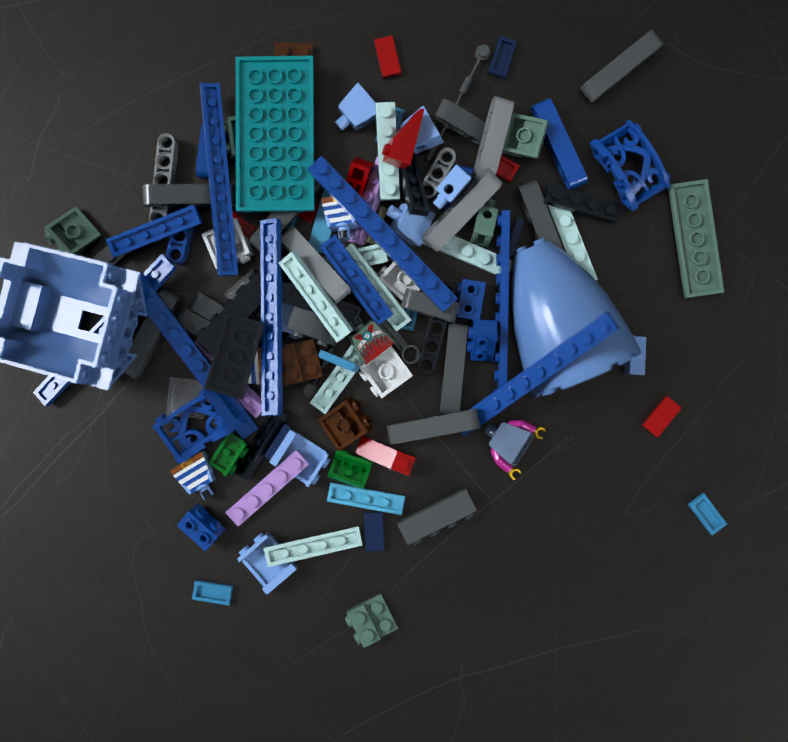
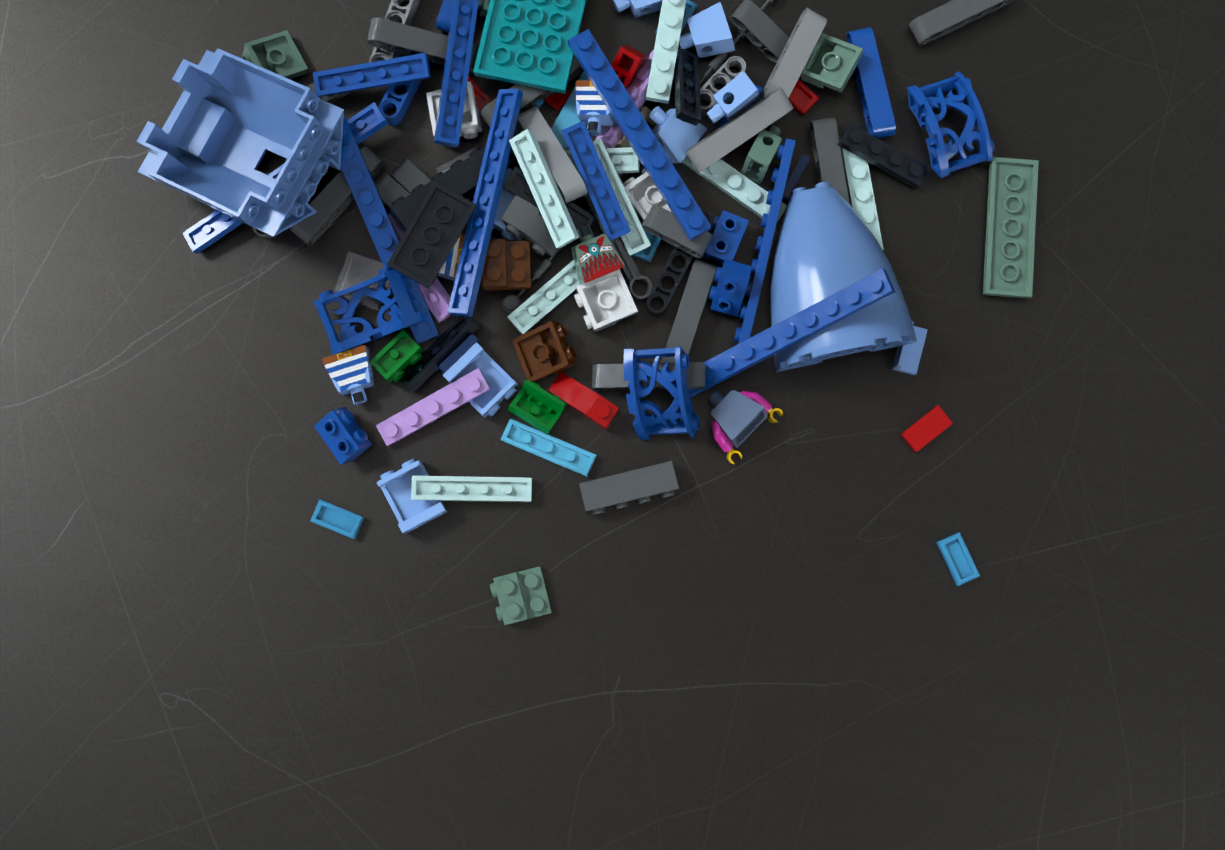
camera: 10 degrees right, 5 degrees down
dark azure tile [318,350,360,373] -> none
dark blue tile [364,512,384,552] -> none
red slope [382,108,424,169] -> none
none -> blue fence [624,346,700,440]

